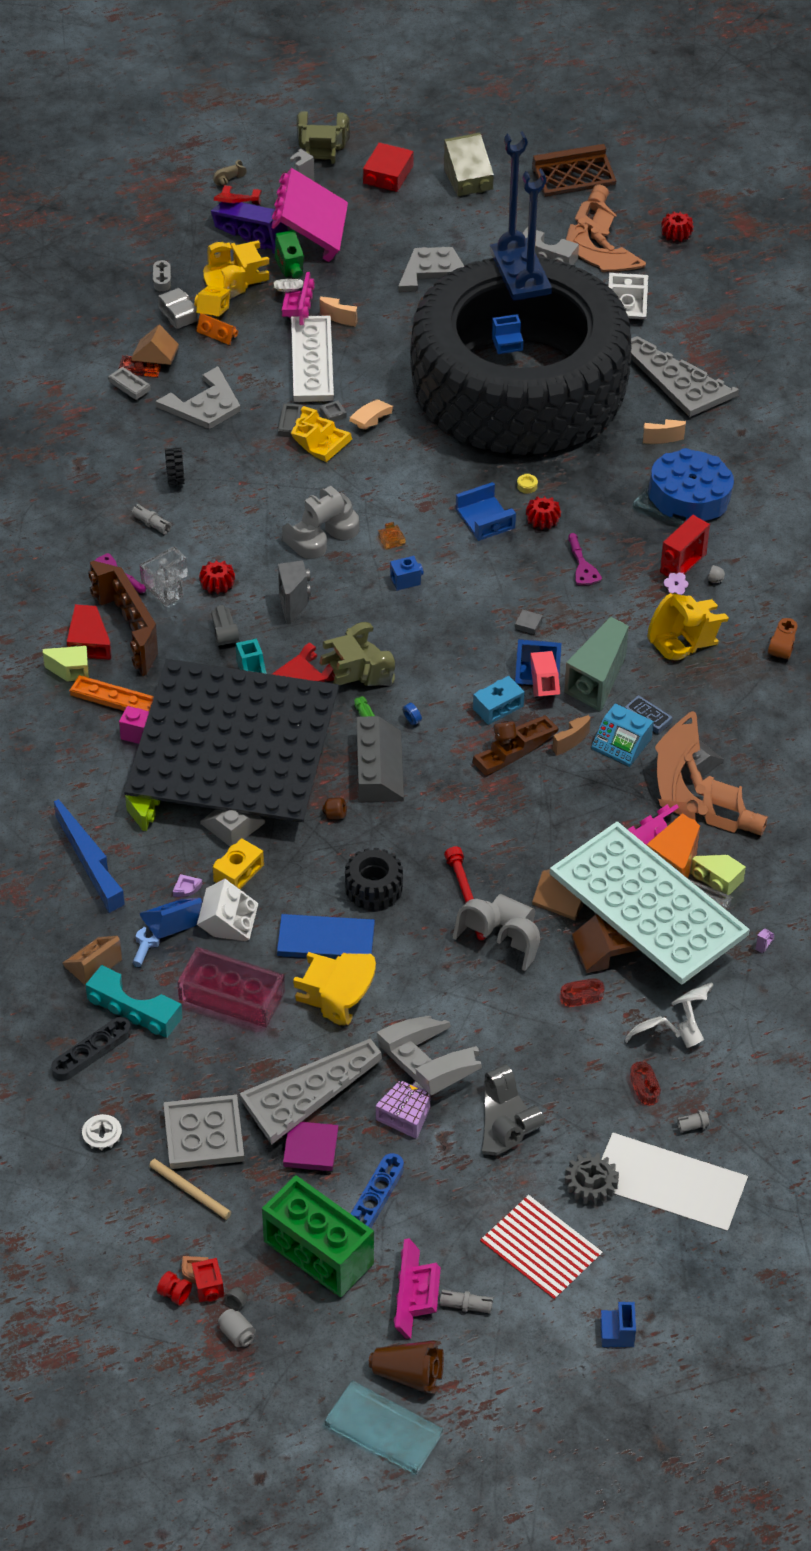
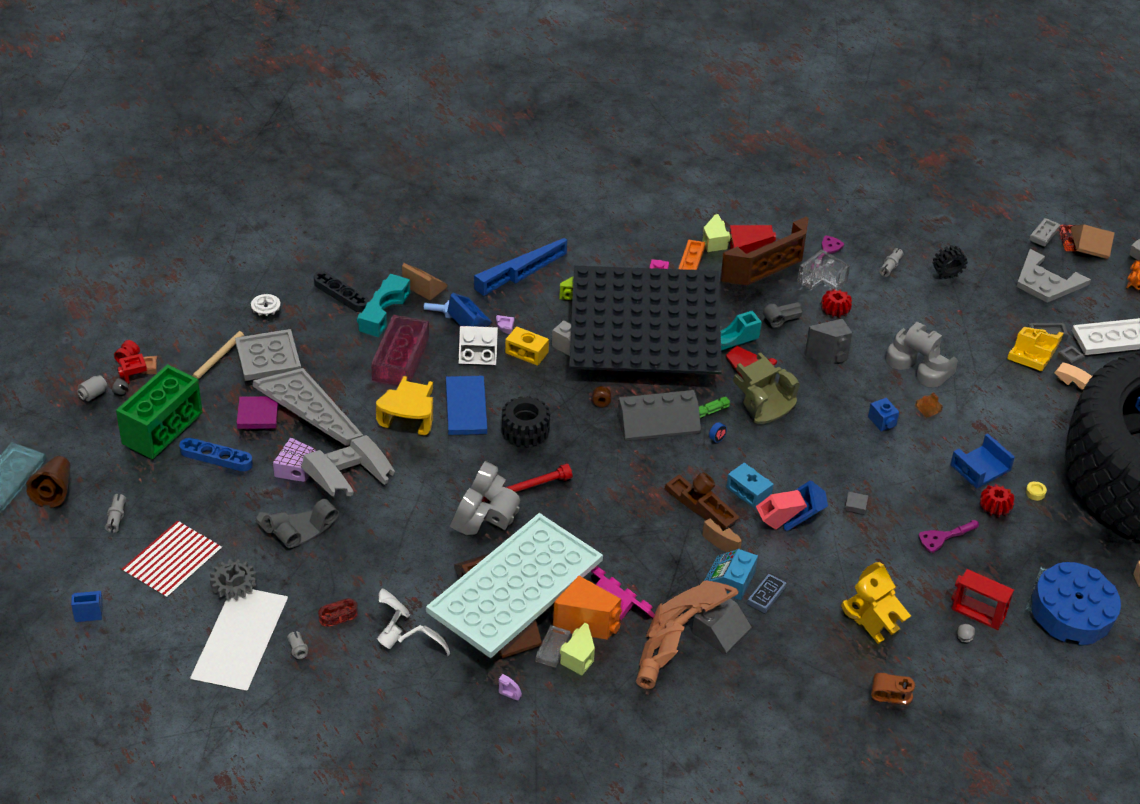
camera: 80 degrees right, 5 degrees down
dark pink bracket [394,1238,441,1339] -> none
clear red beam [560,979,605,1007] -> none
sand green slope [564,617,629,711] -> none
lavender plant [664,573,688,595] -> none

